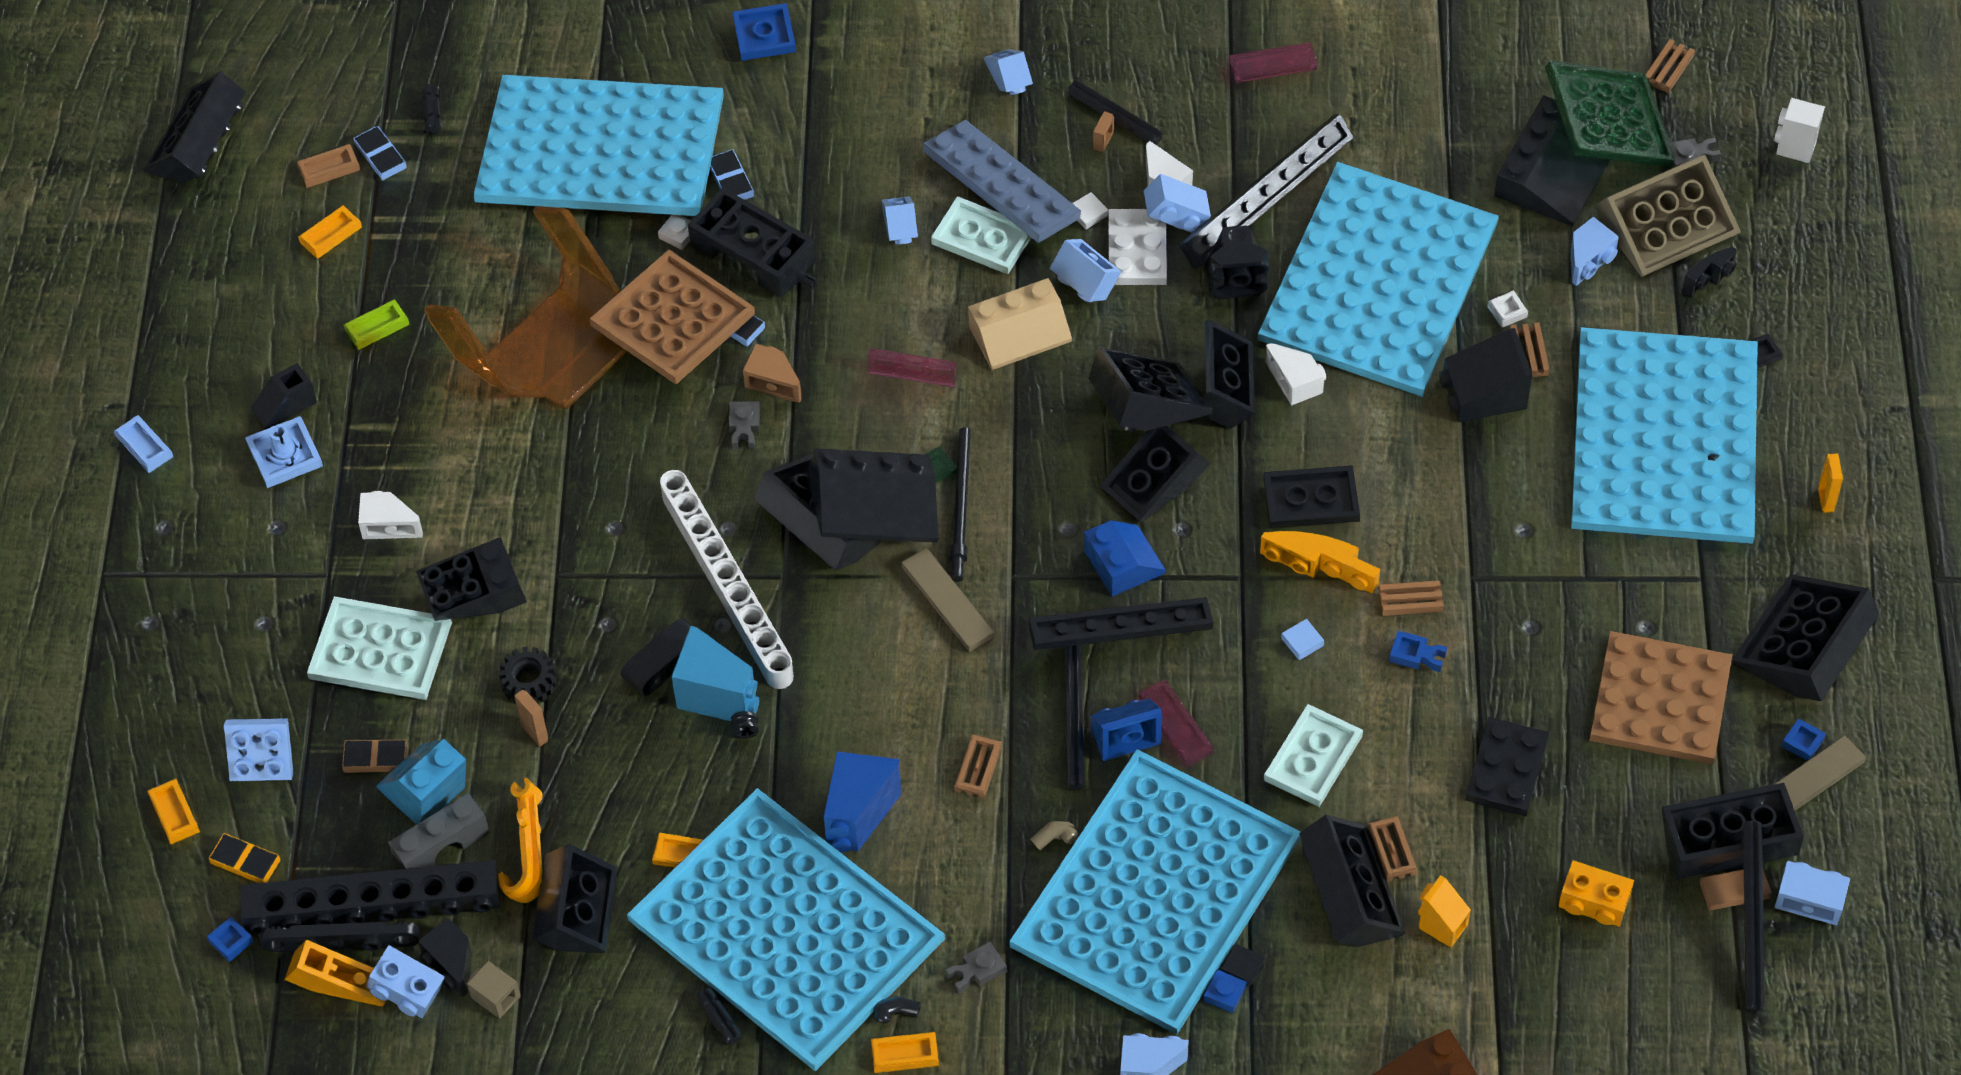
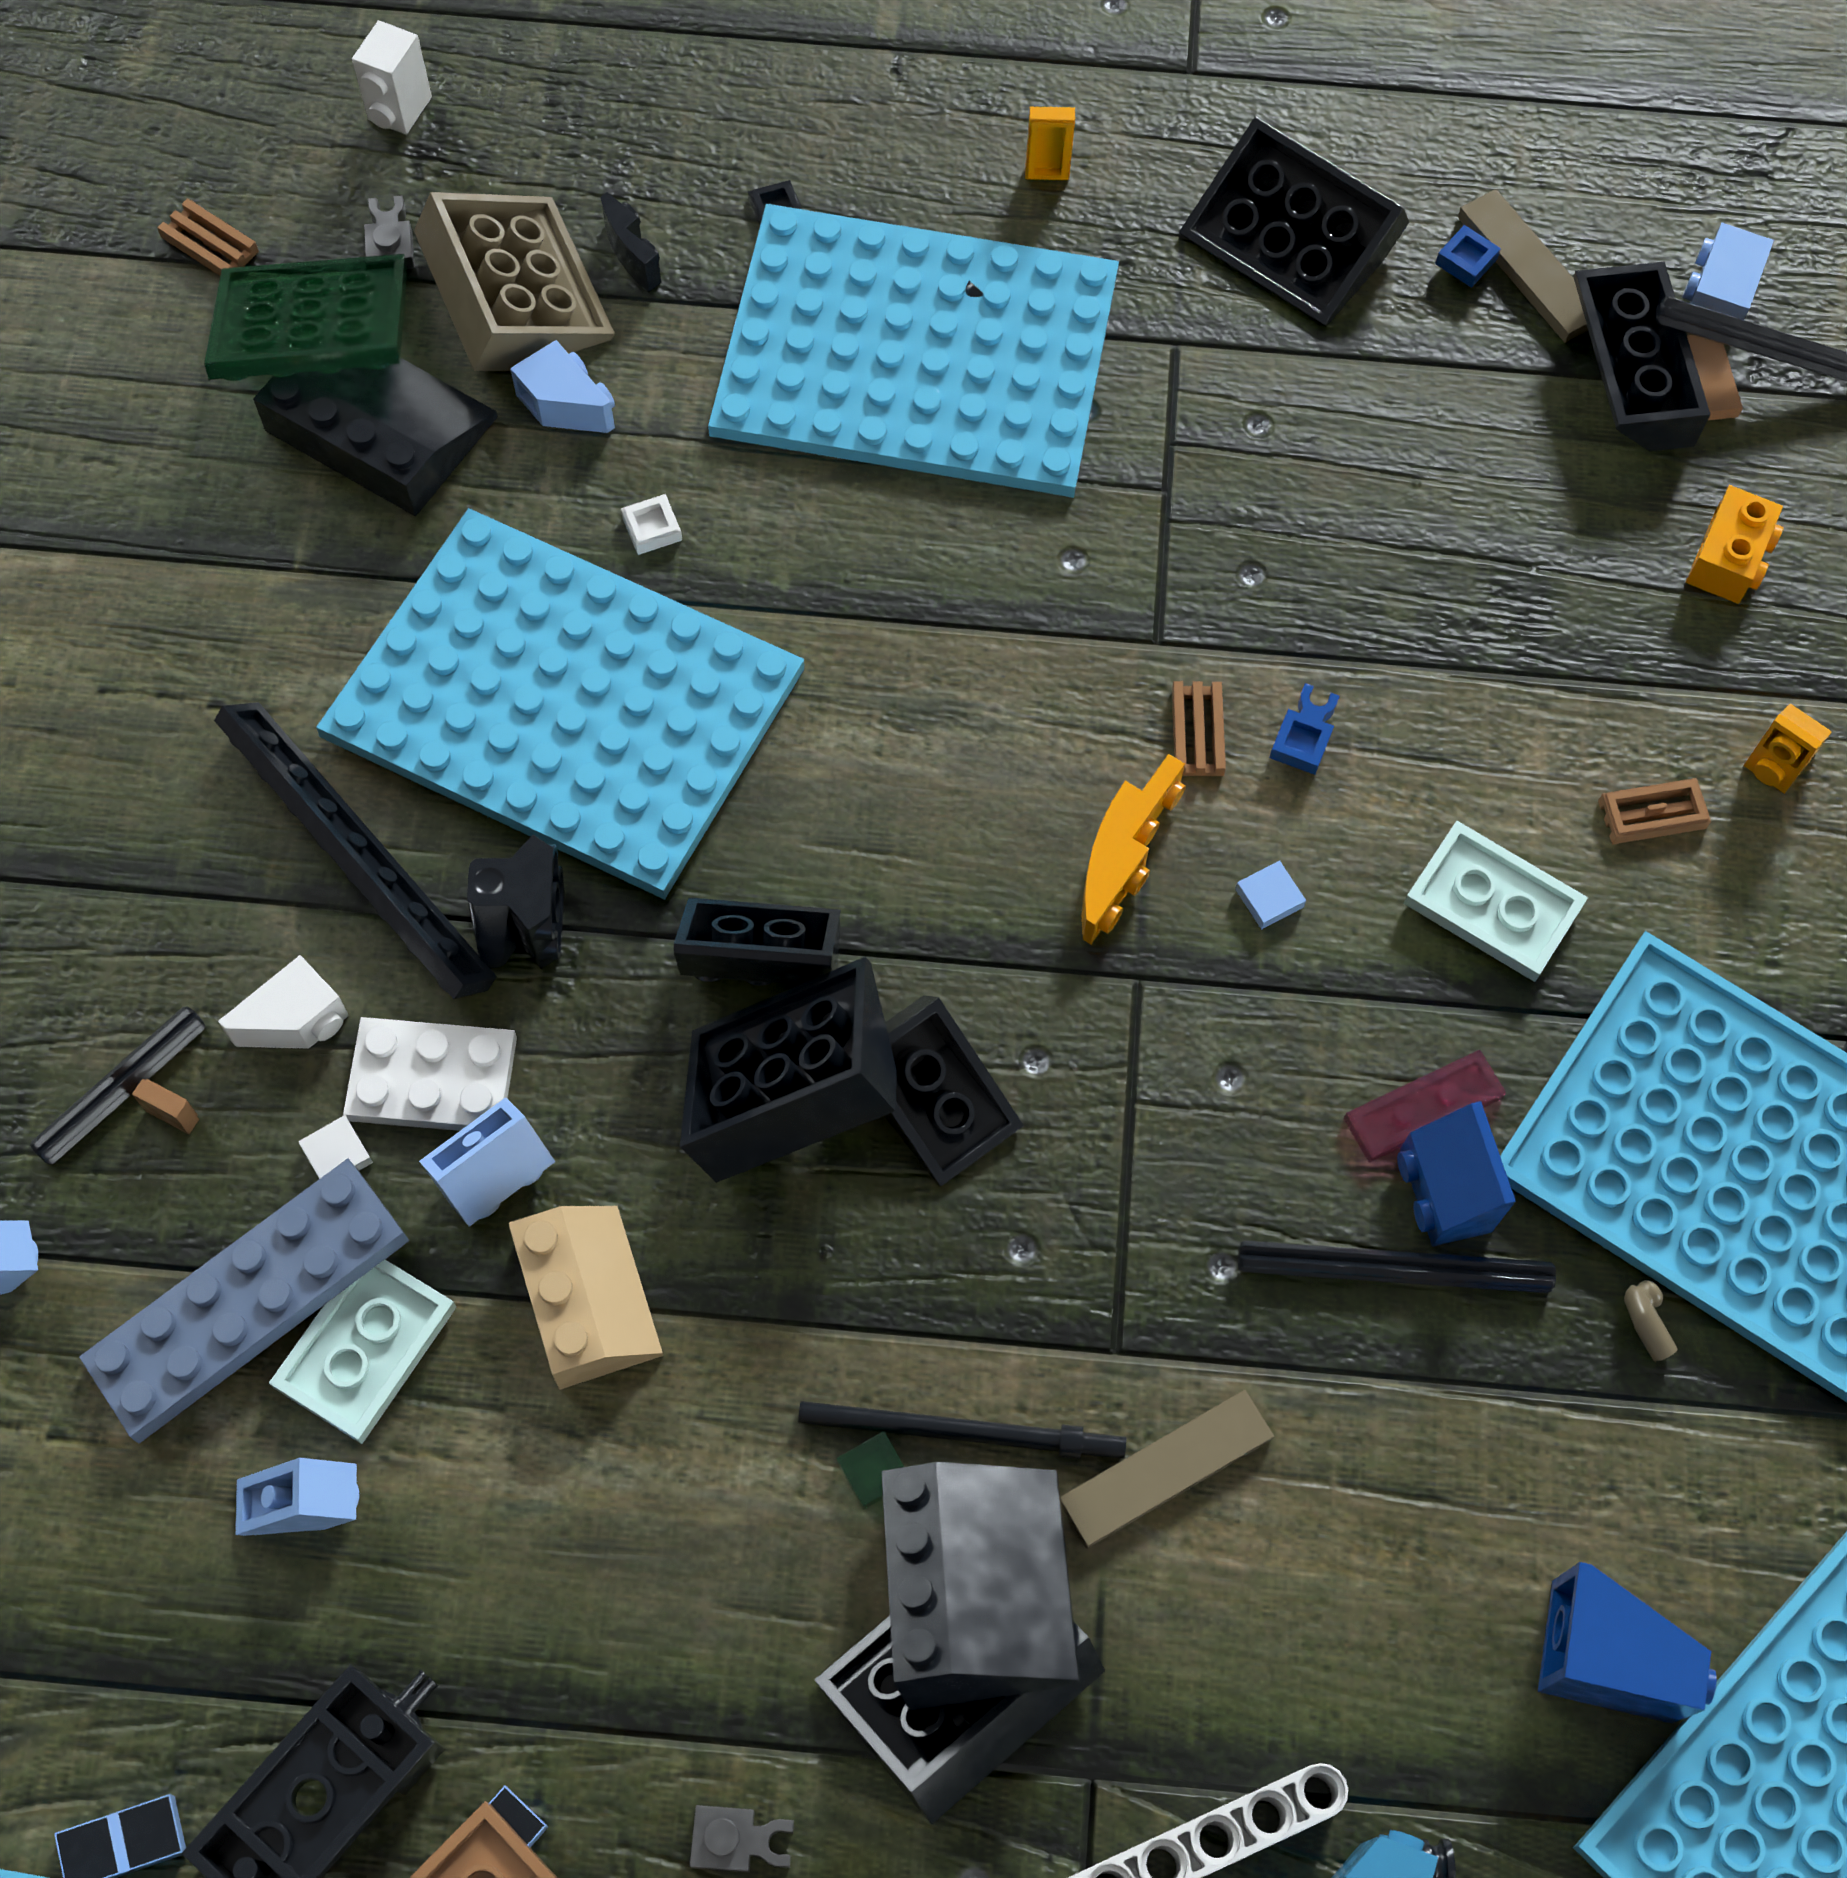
camera: 90 degrees left, 10 degrees up
medium nougat slope [743,344,802,403] -> none
clear pink tile [868,348,957,388] -> none
medium nougat tile [954,735,1002,799] -> none
black plate [1028,597,1214,650] -> none
blue slope [1084,520,1166,597] -> none
light blue brick [1144,174,1211,233] -> none
clear pink tile [1229,42,1318,83] -> none
black plate [1263,465,1360,528] -> none
white slope [1265,343,1326,406] -> none
black slope [1299,814,1406,947] -> none
black slope [1439,328,1532,422] -> none
black plate [1465,717,1549,816] -> none
medium nougat tile [1510,322,1550,377] -> none
medium nougat plate [1589,631,1733,765] -> none

